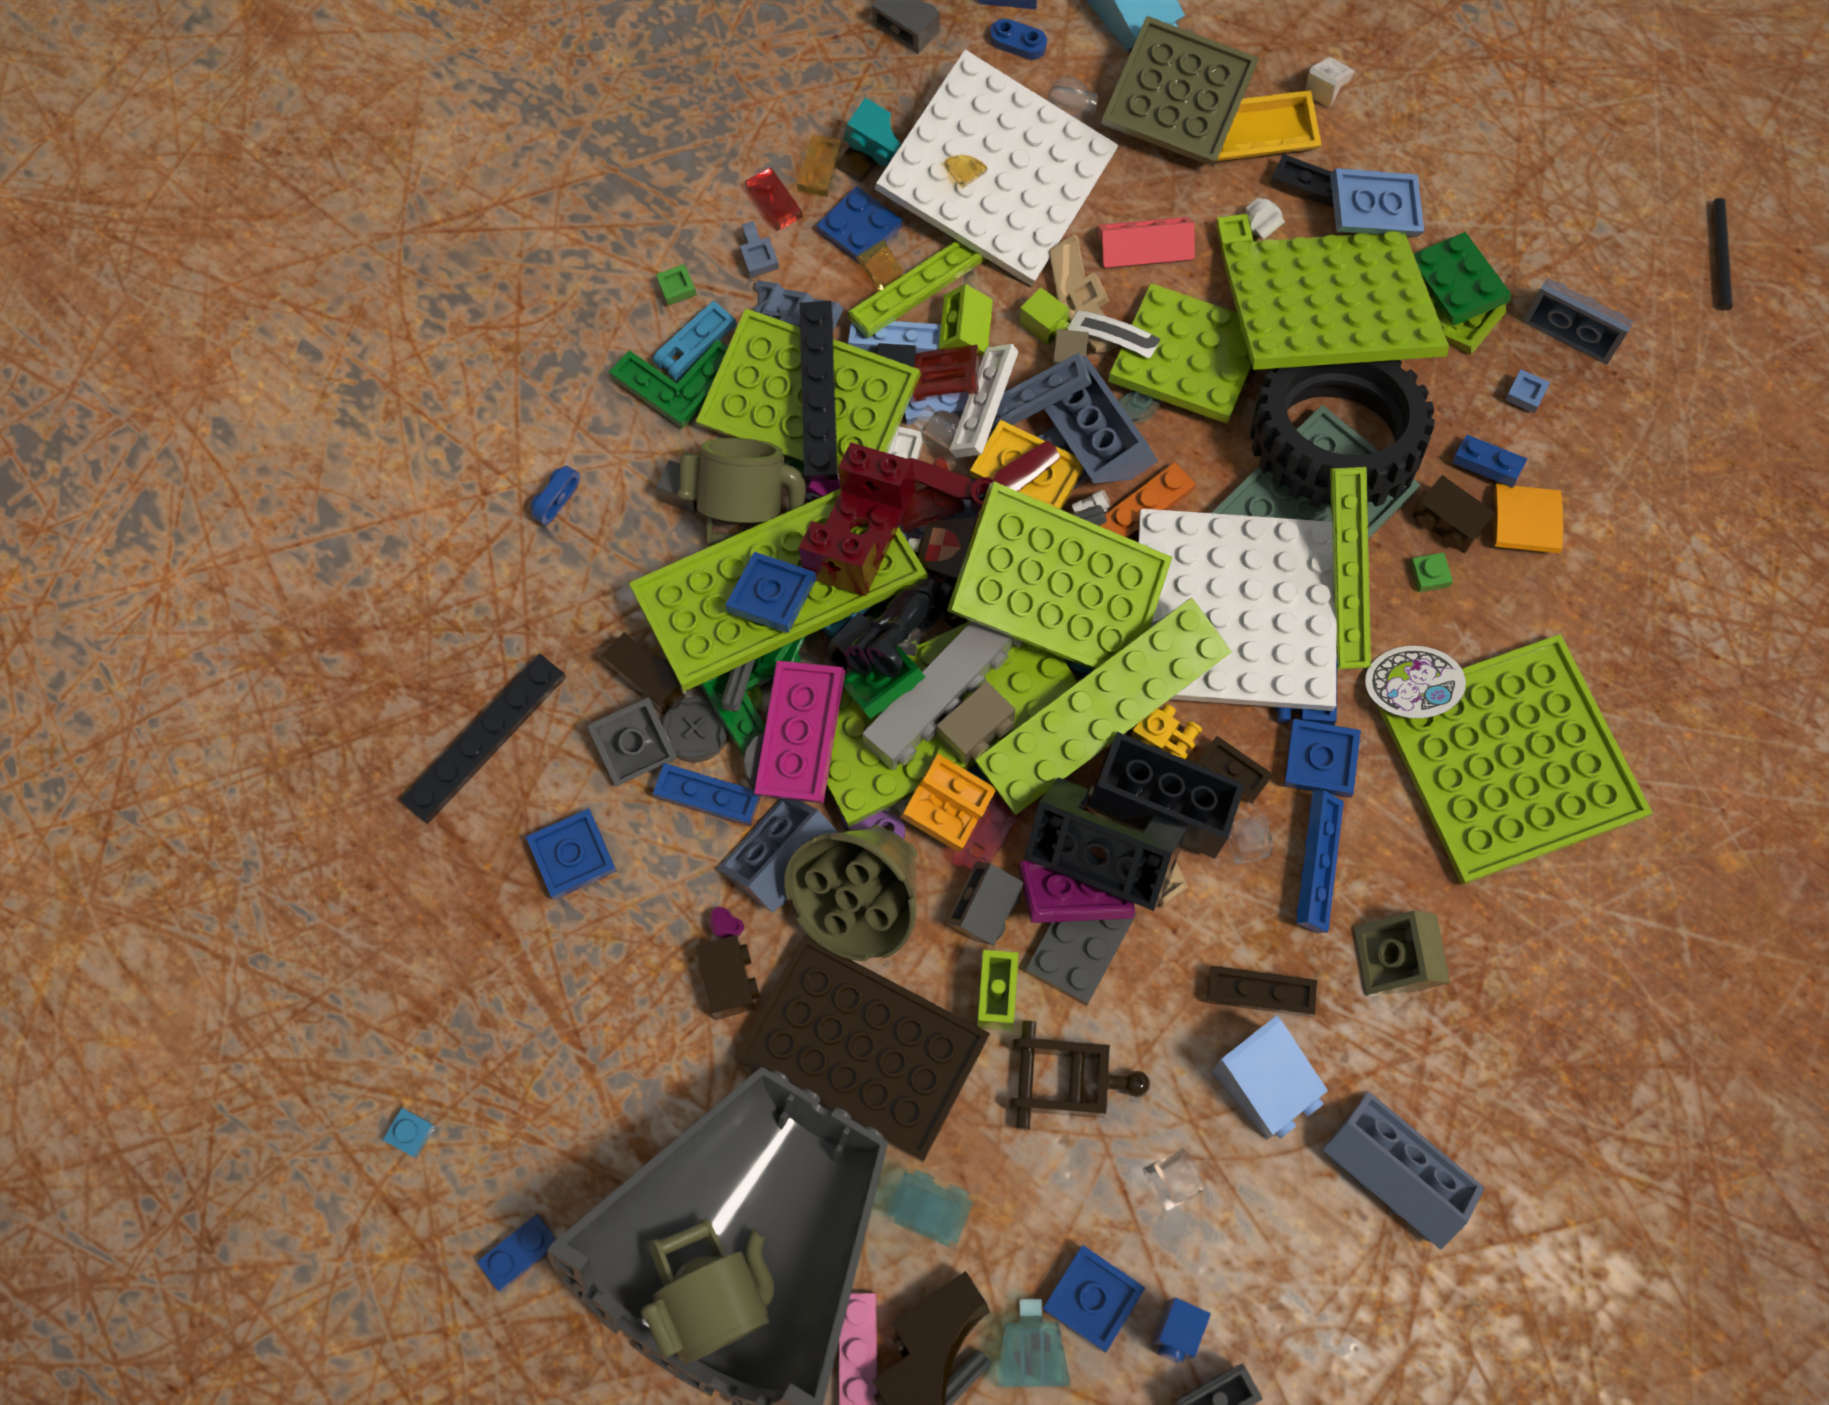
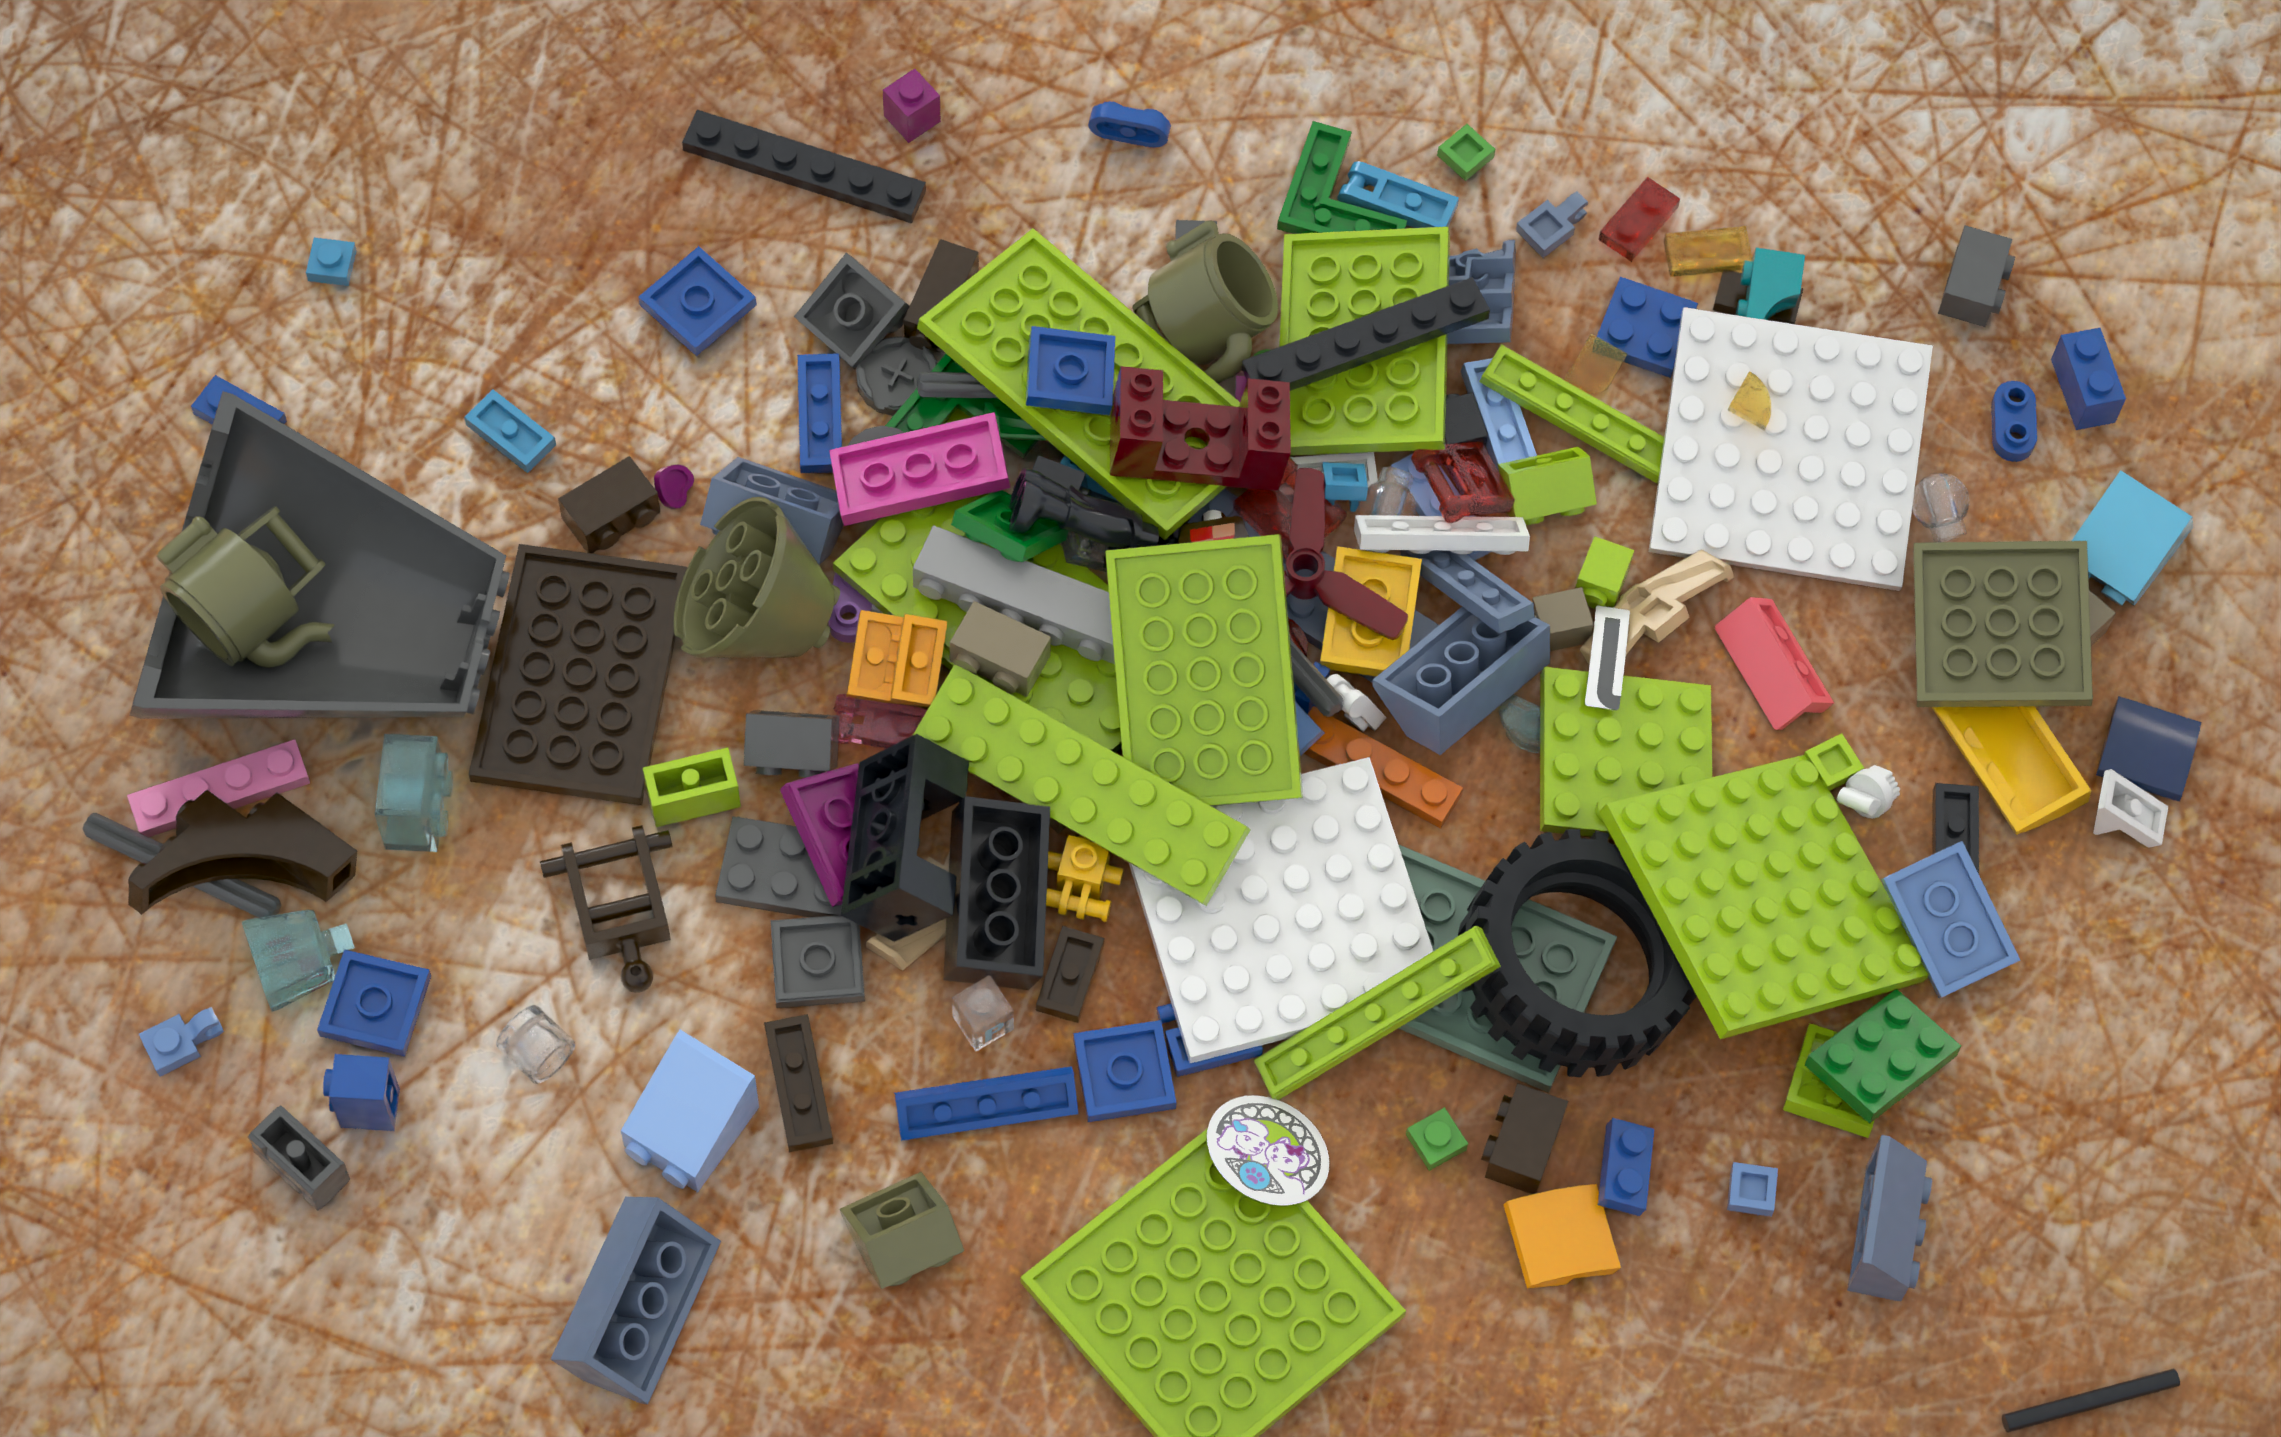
camera: 65 degrees right, 5 degrees down
none -> dark azure plate [464,389,556,473]
none -> dark grey plate [770,915,865,1008]
none -> magenta brick [883,69,941,143]
none -> dark azure tile [1321,462,1368,512]
none -> dark blue slope [2096,696,2202,802]

